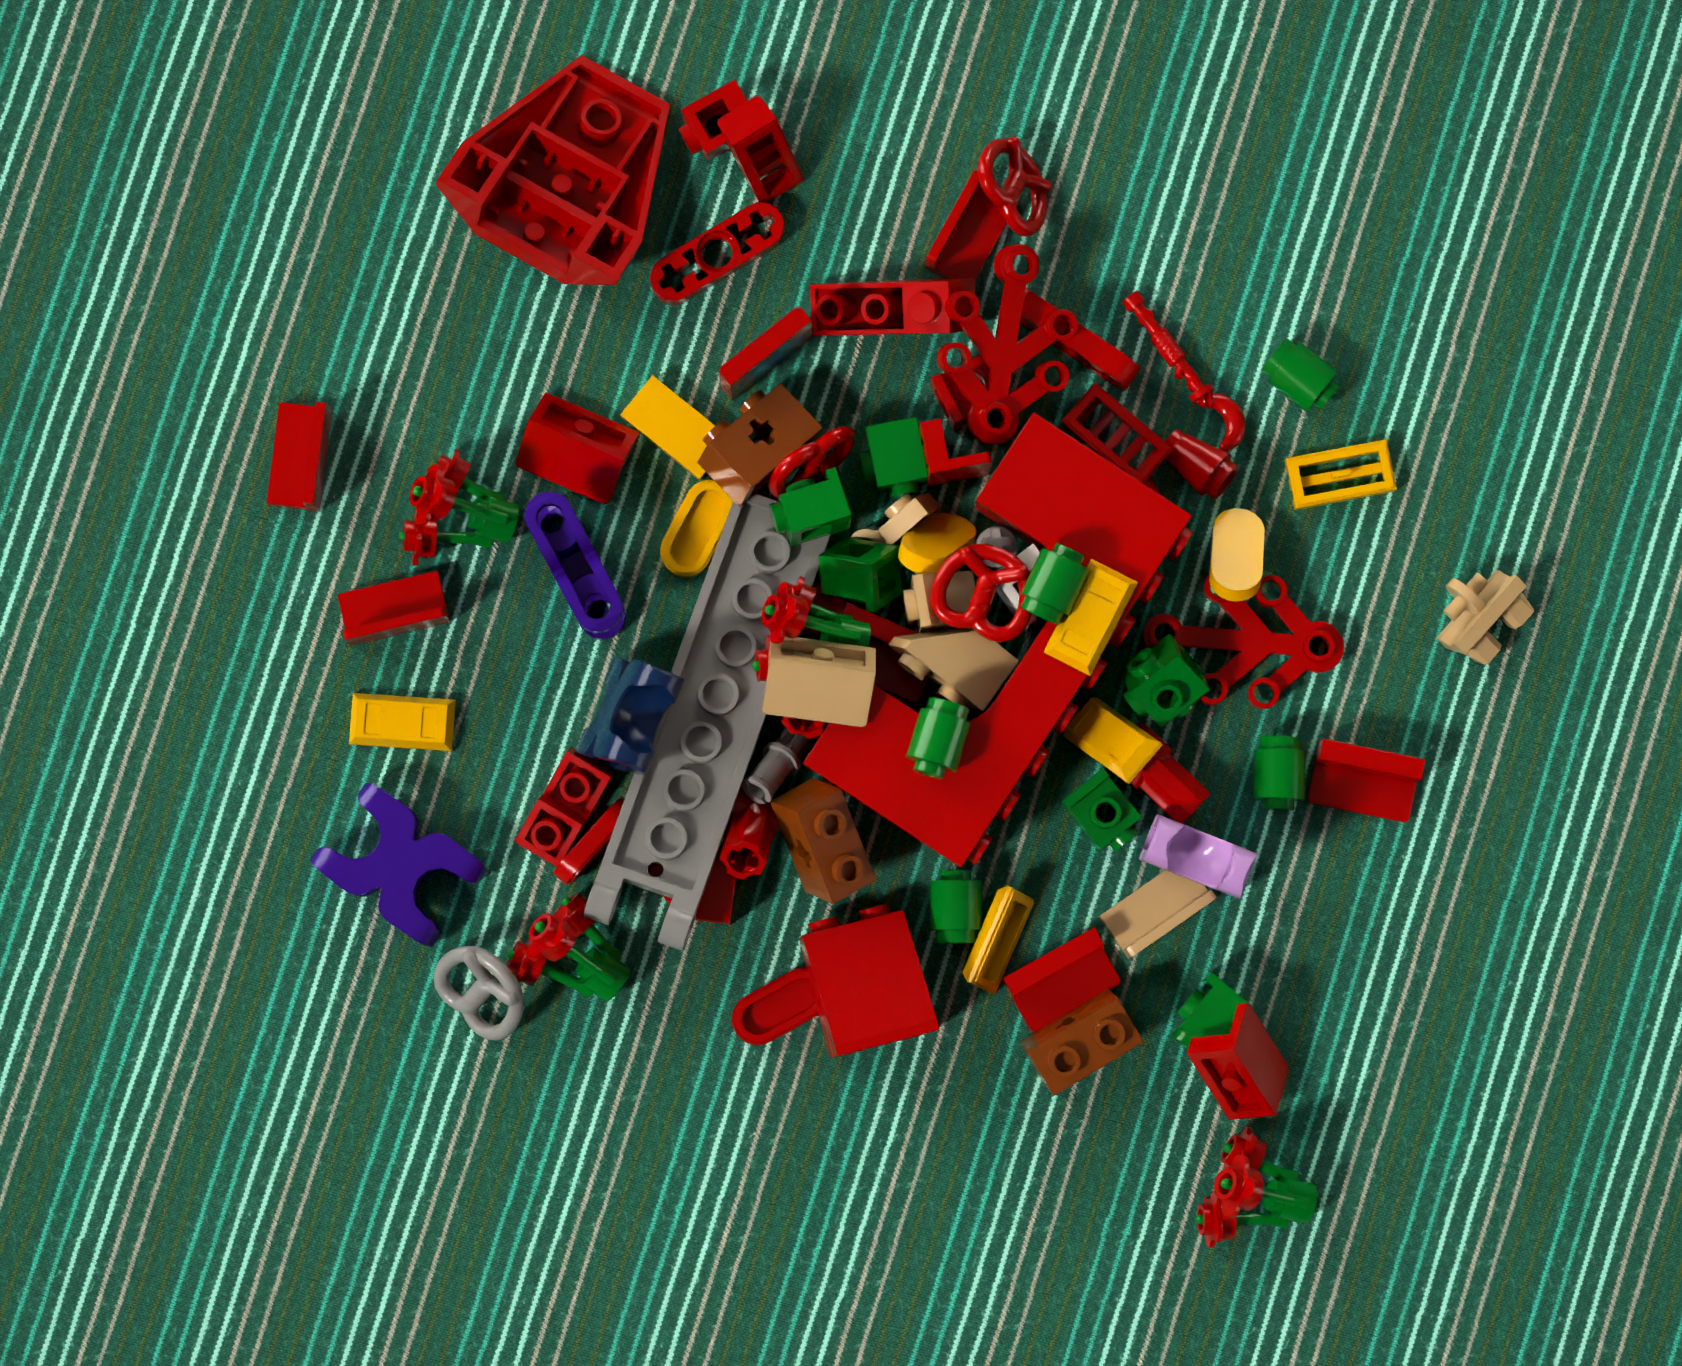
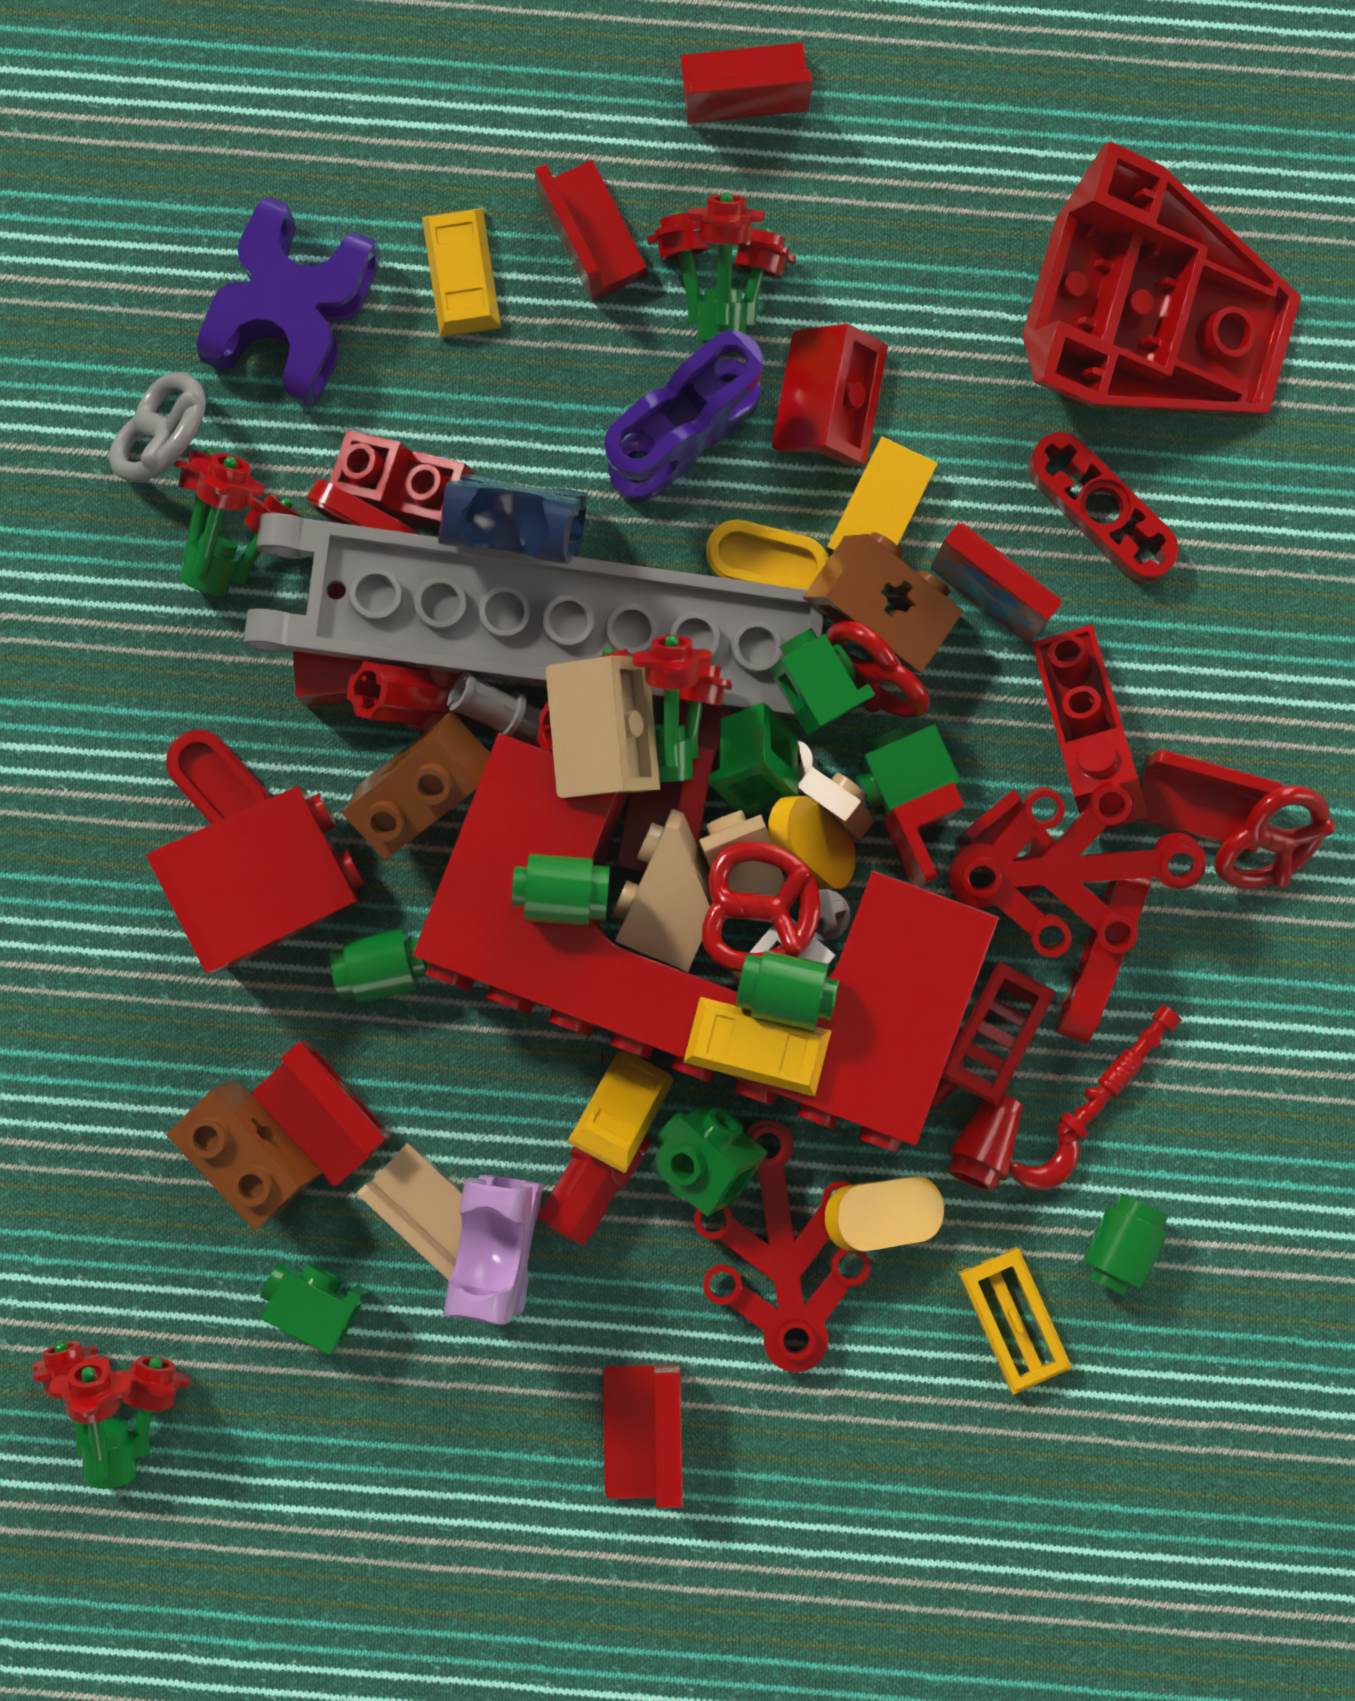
camera: 80 degrees right, 0 degrees up
red brick [678,80,747,162] -> none
red slope [717,96,804,203] -> none
yellow tile [962,886,1034,995] -> none
green brick [1060,768,1141,852] -> none
red panel [1187,1003,1288,1120] -> none
green brick [1253,736,1306,811] -> none
tan hips [1436,570,1534,665] -> none

